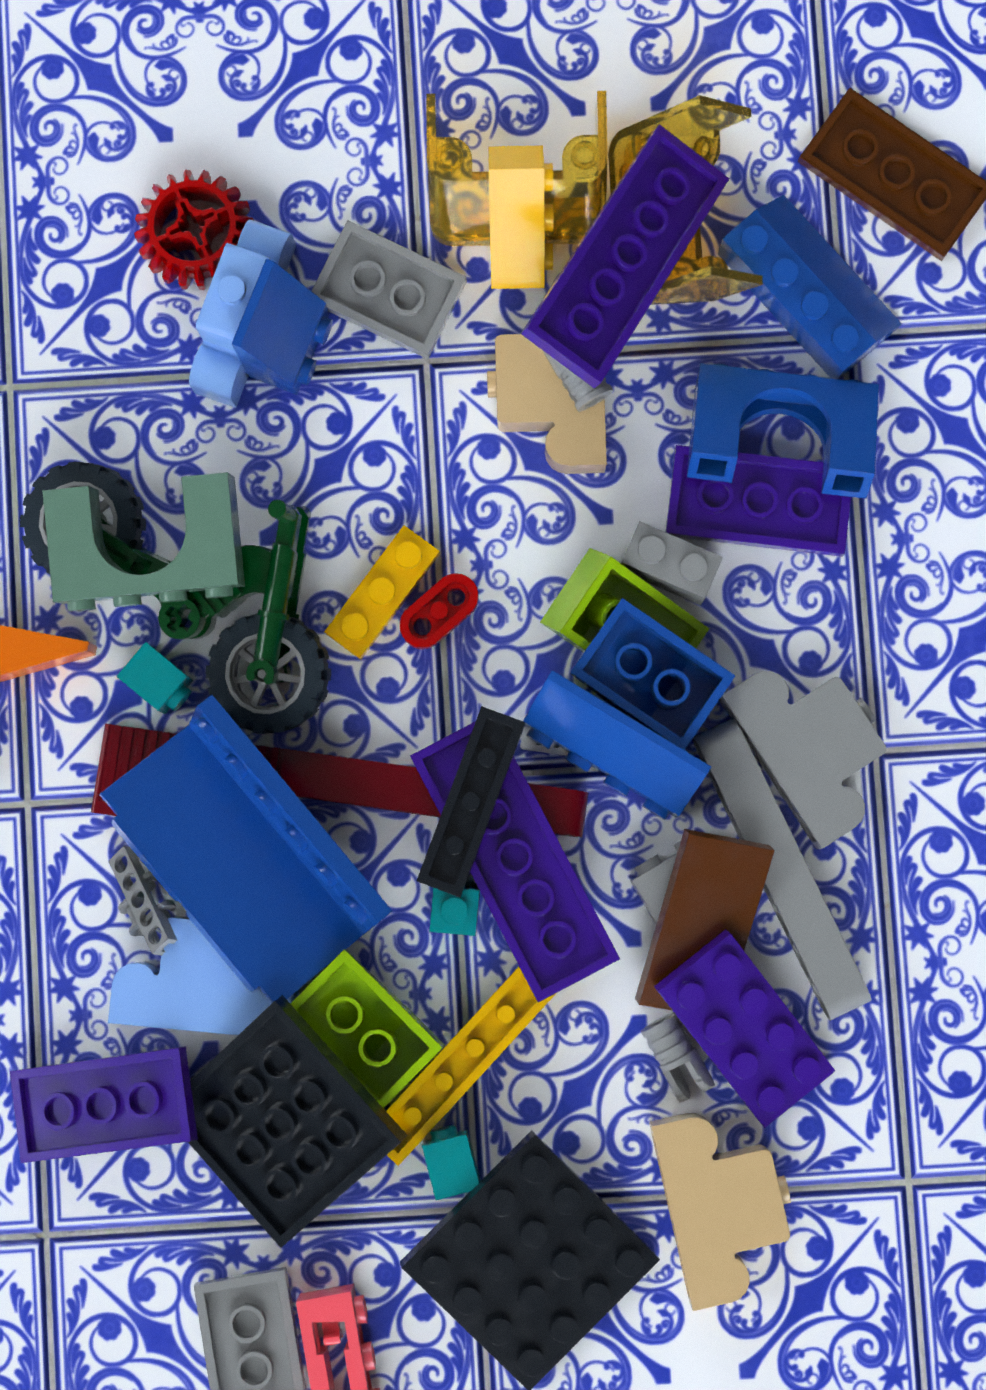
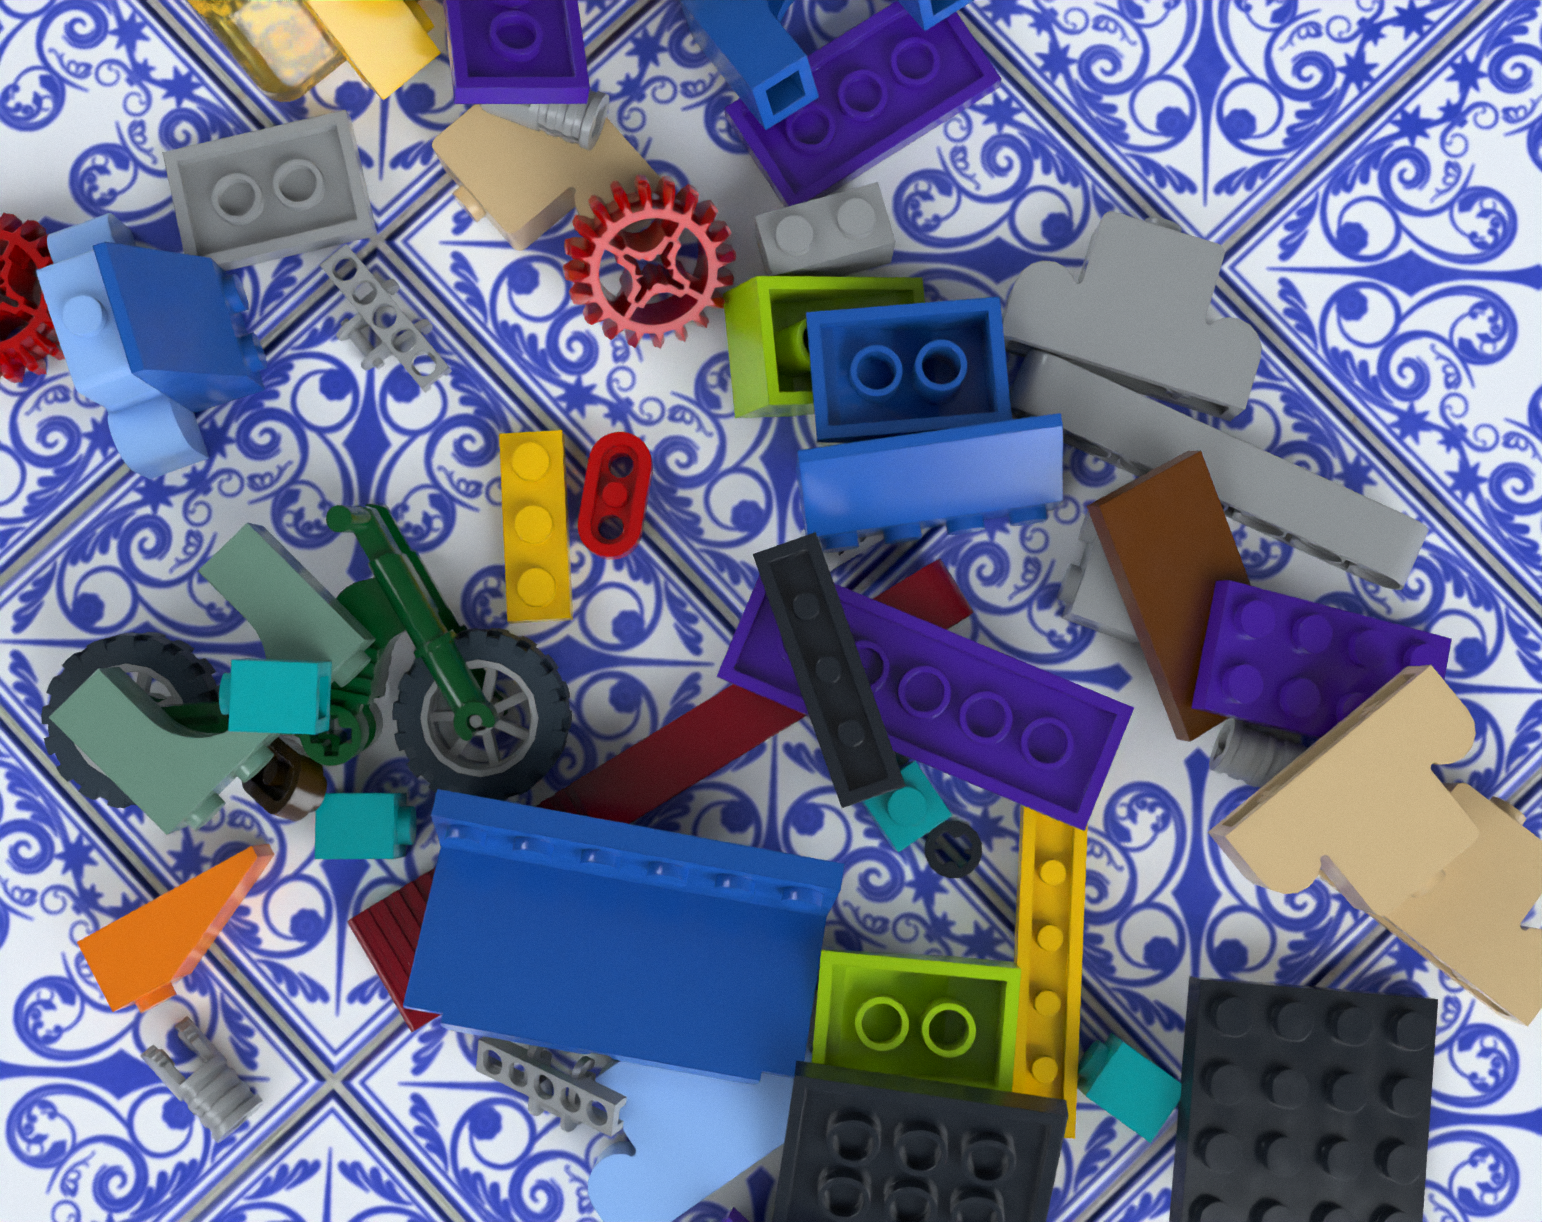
camera: 45 degrees left, 0 degrees up
none -> teal brick [219,658,332,735]
none -> dark brown plate [241,735,327,822]
none -> light grey piece [320,244,452,393]
none -> red gear [563,174,736,349]
none -> black bush [925,821,982,878]
none -> tan brick [1208,665,1480,916]

